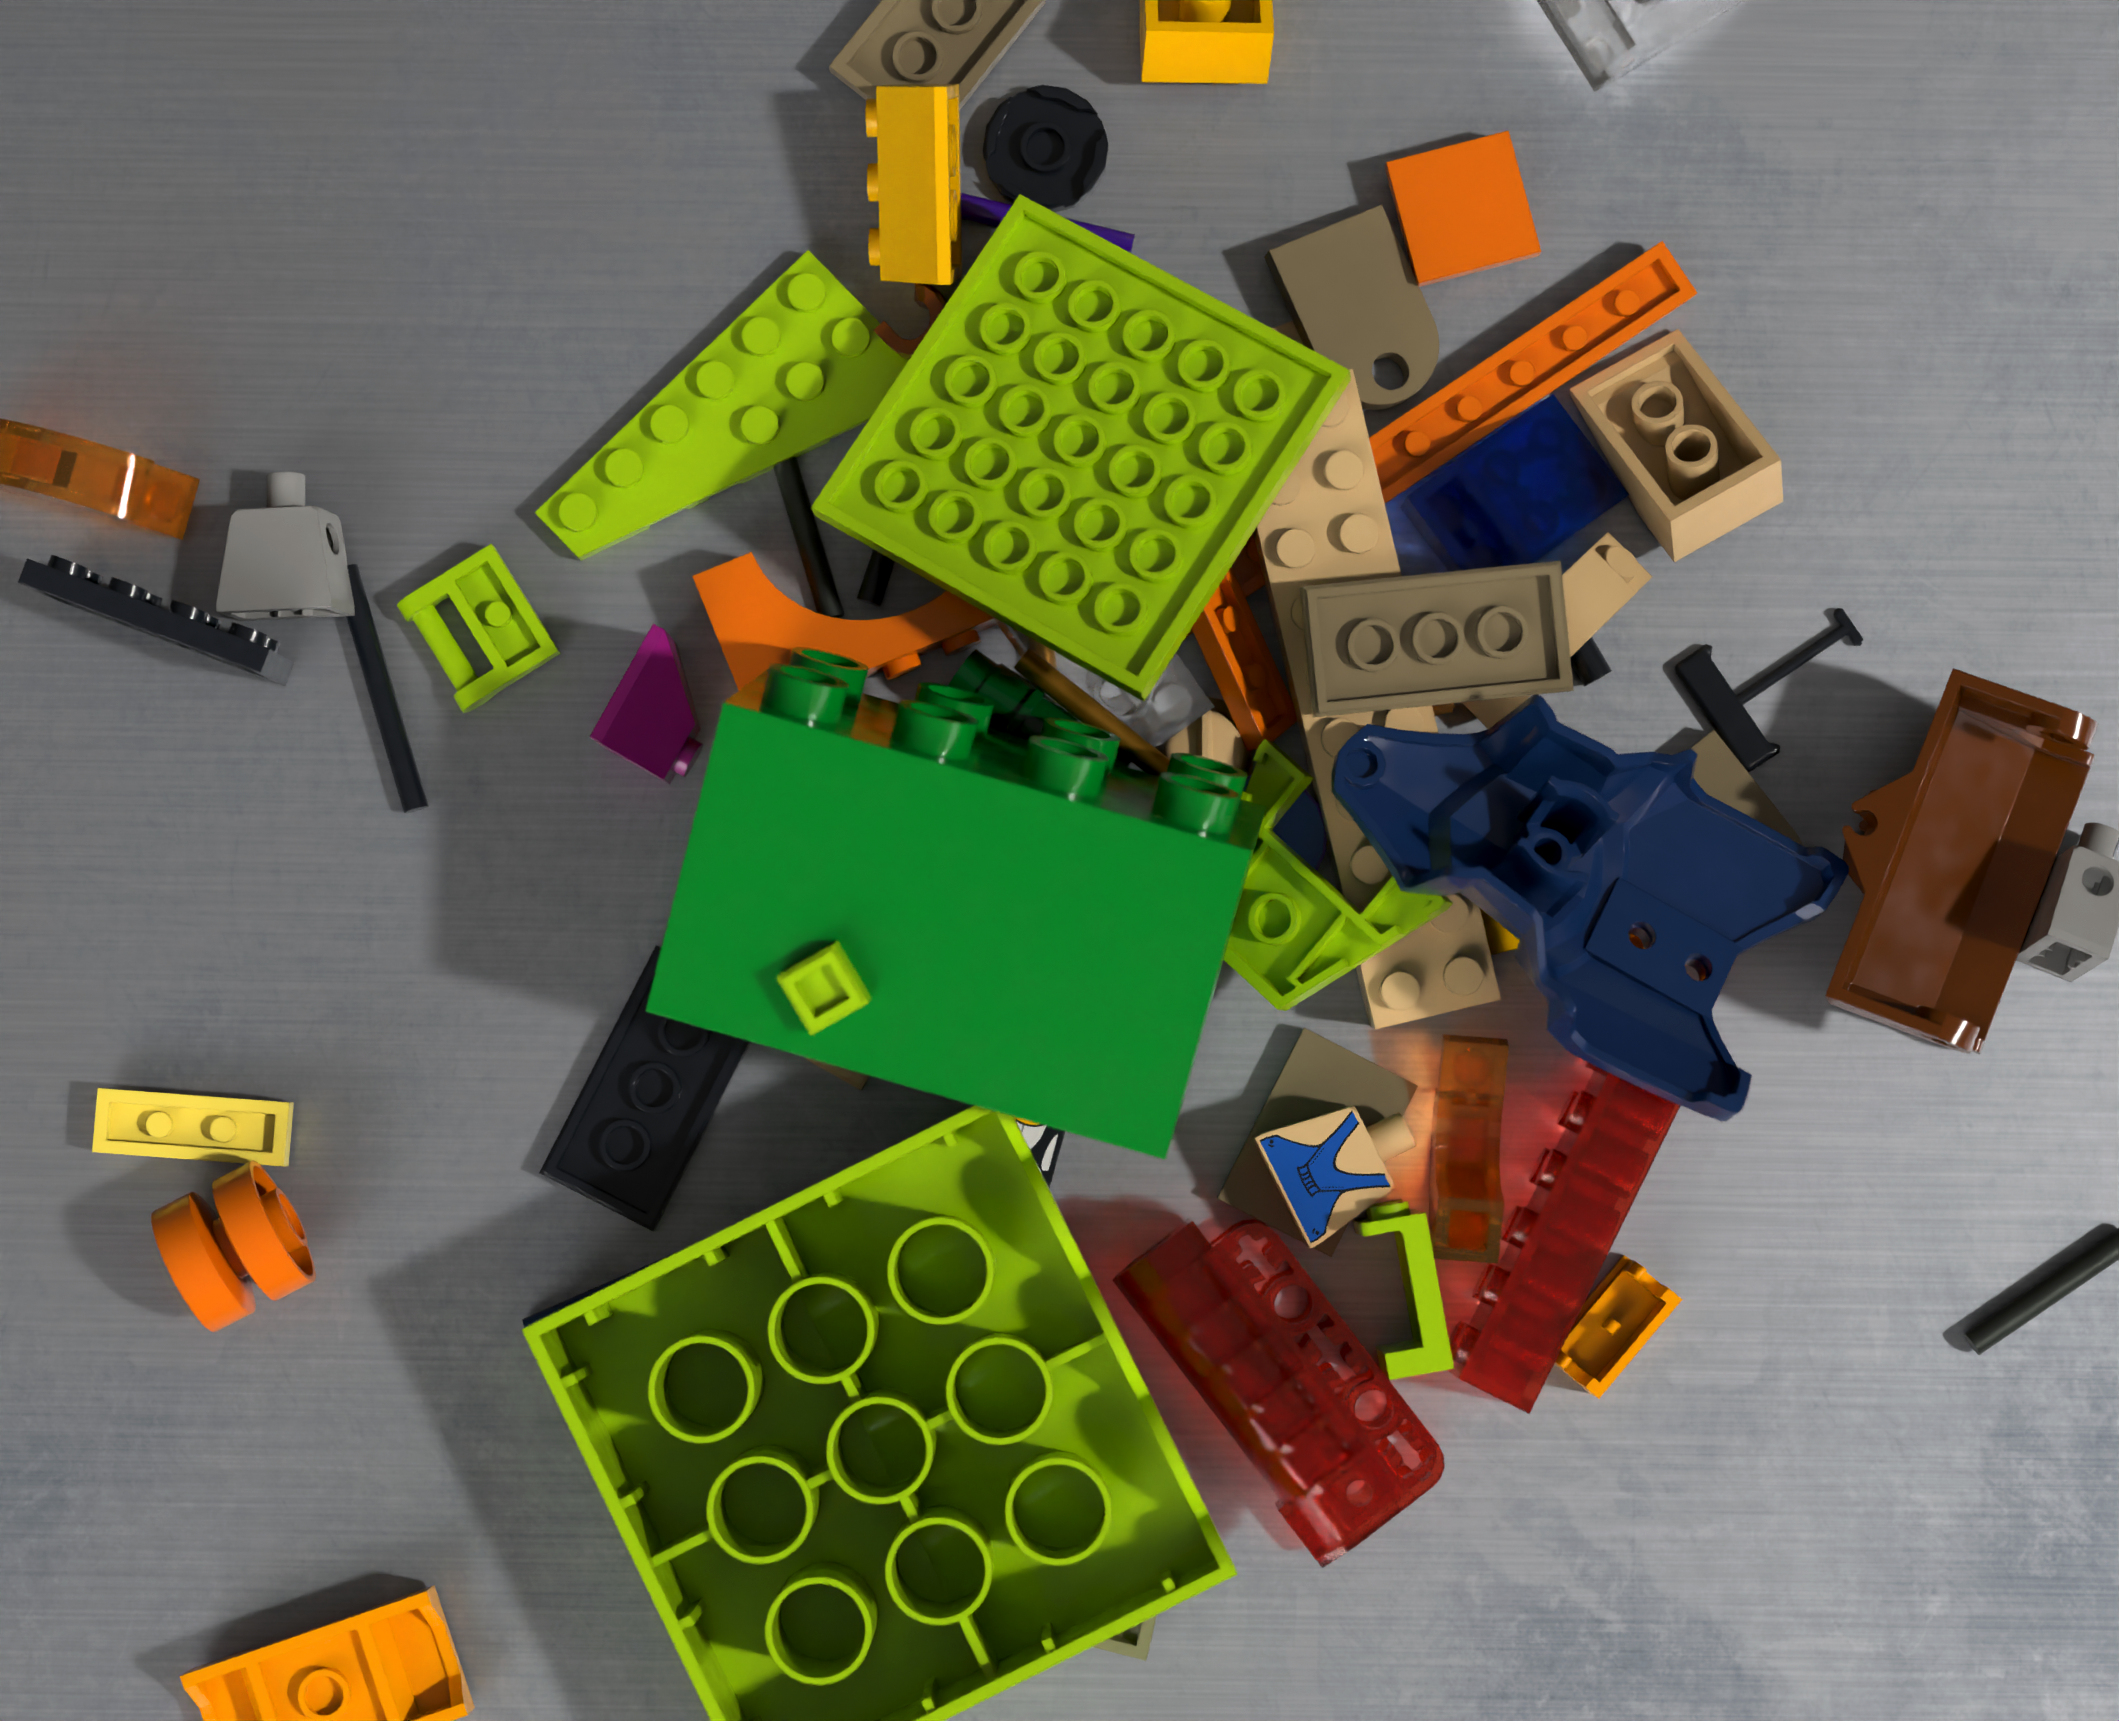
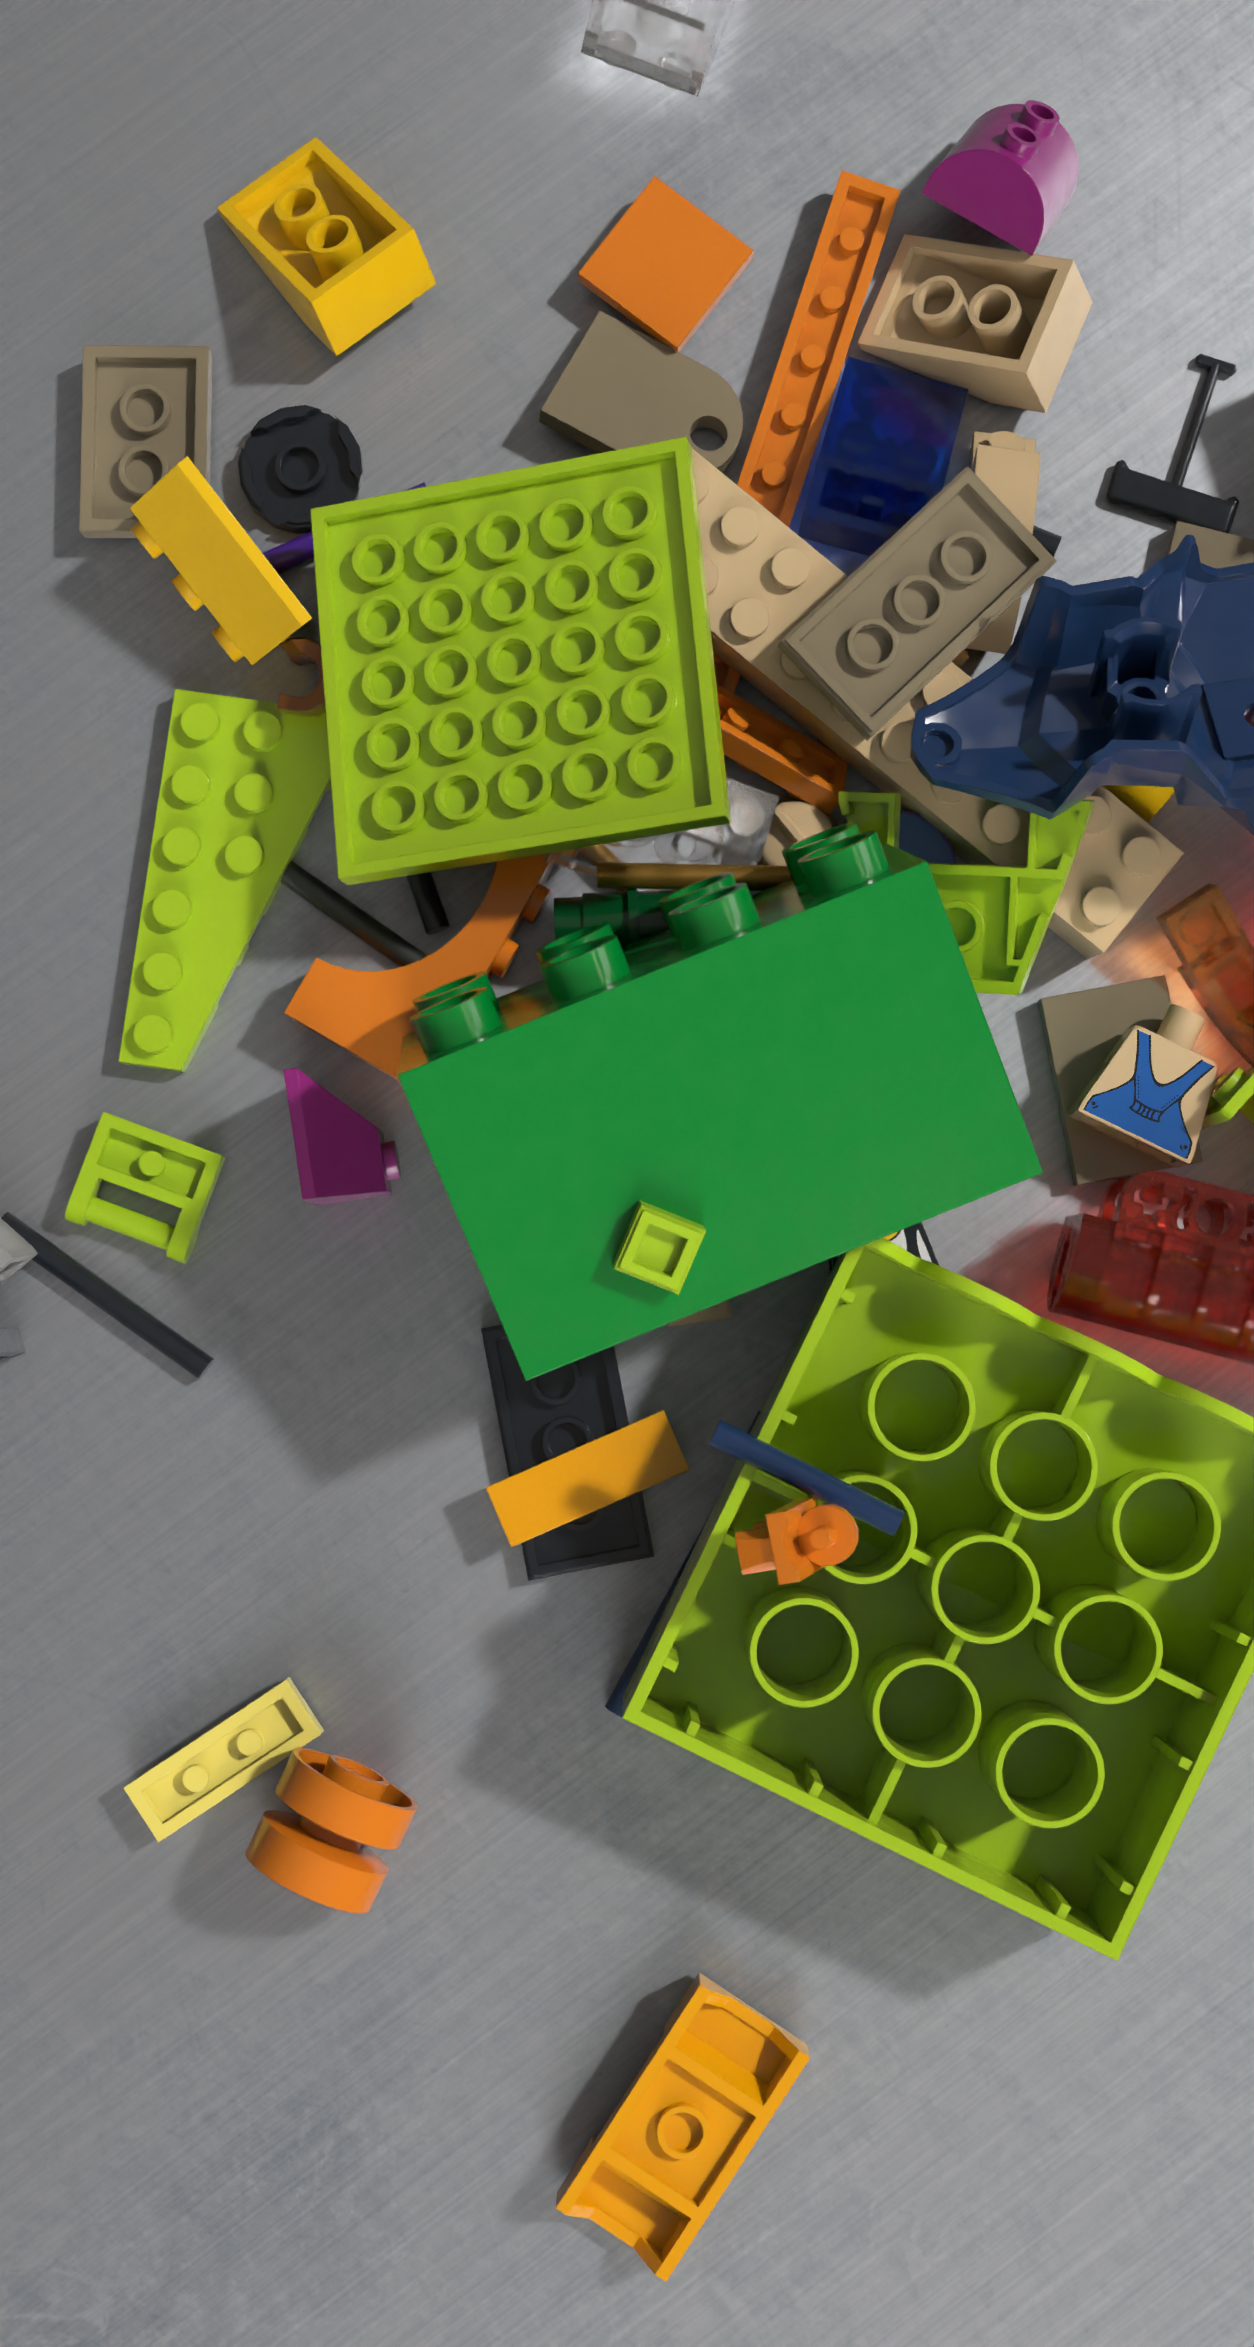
camera: 40 degrees left, 0 degrees up
none -> light orange tile [486,1410,689,1547]
none -> dark blue bar [708,1420,905,1536]
none -> orange hips [735,1497,859,1585]
none -> magenta brick [922,100,1079,256]

